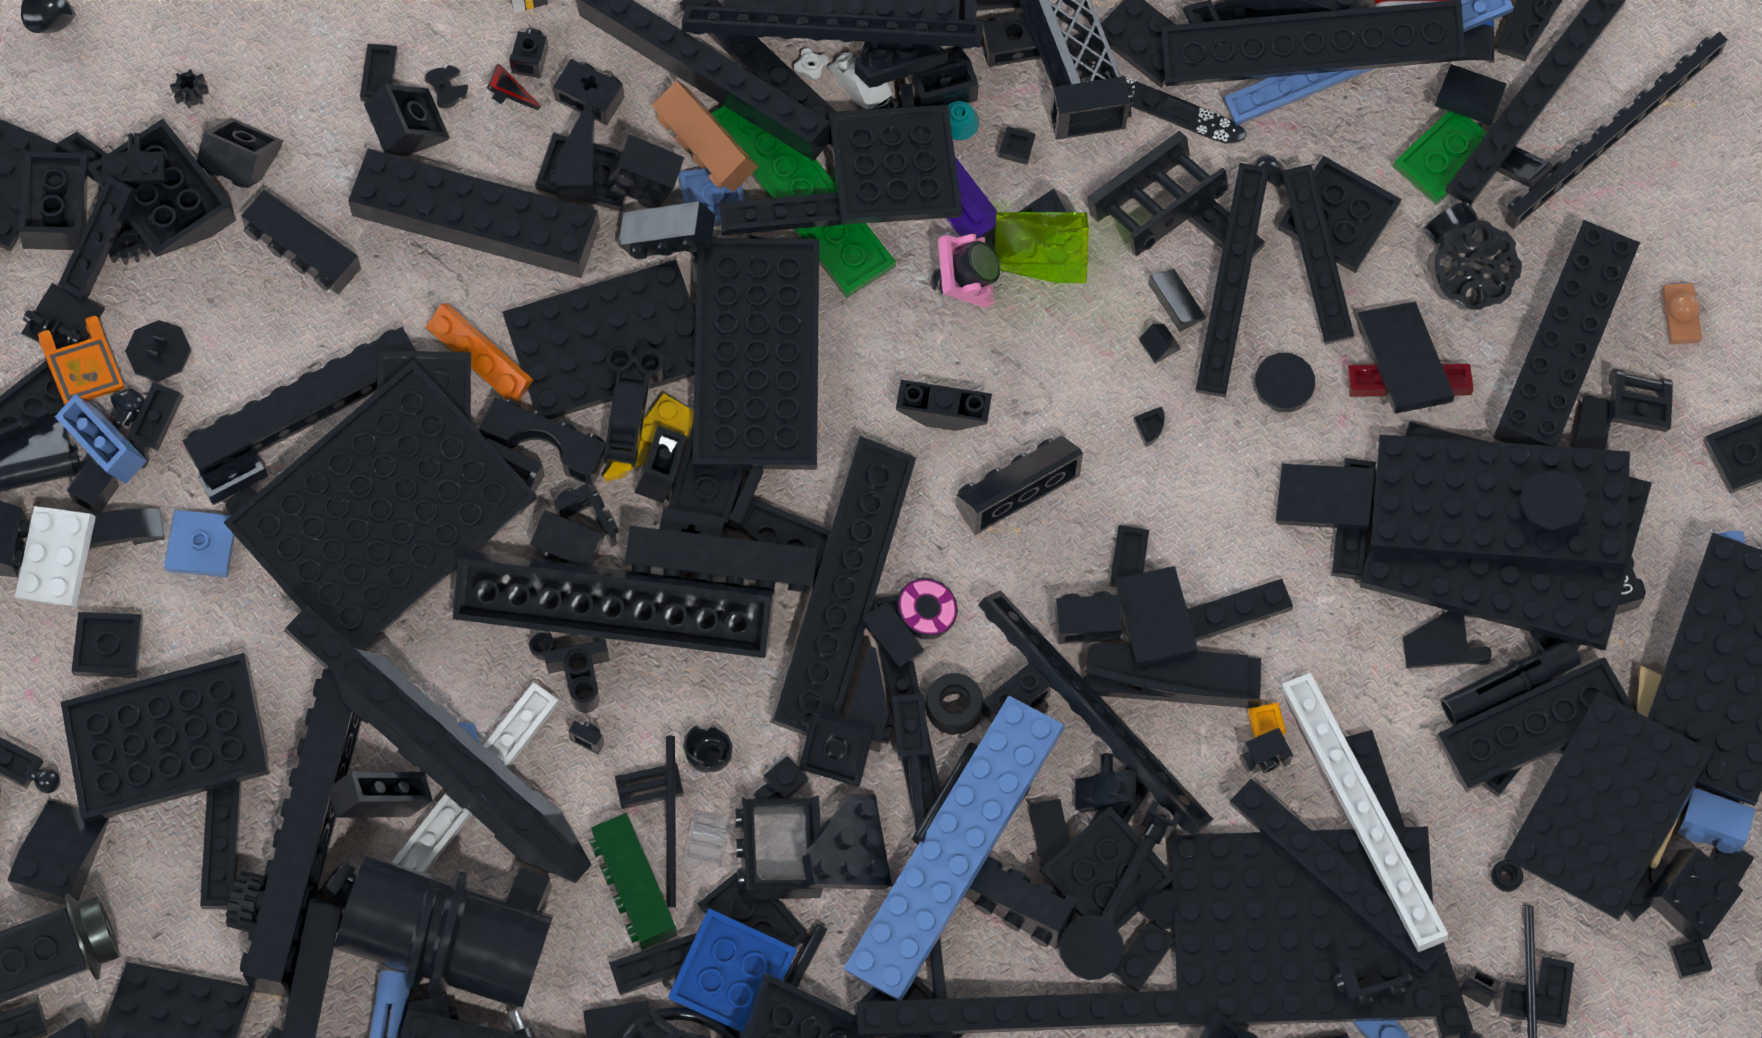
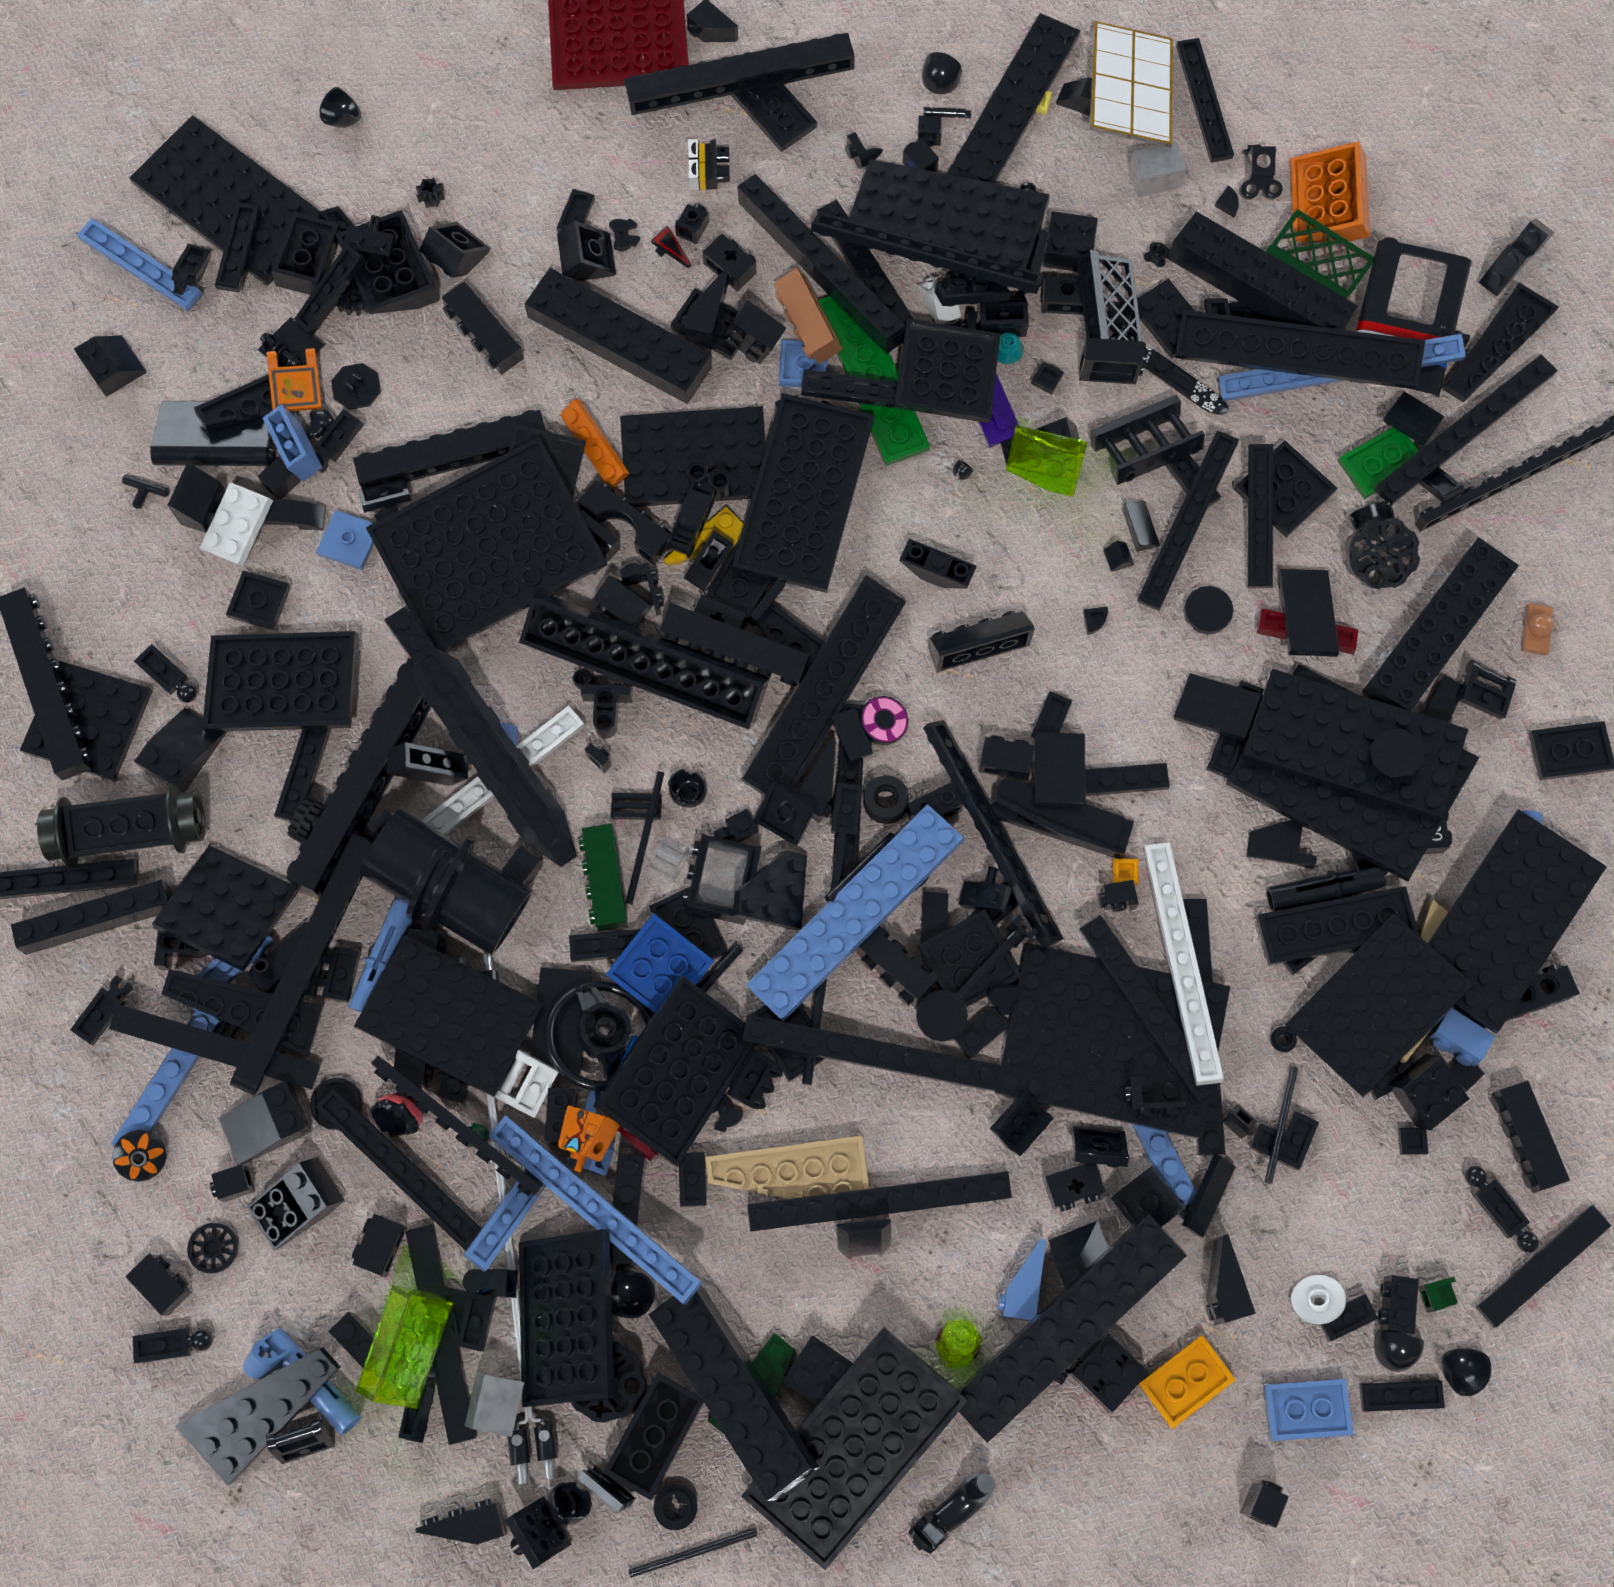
camera: 15 degrees right, 5 degrees up
brick [618,201,716,259] -> none
white plate [794,48,828,80] -> none
piece [938,234,1001,308] -> none
black piece [1254,154,1285,188] -> none

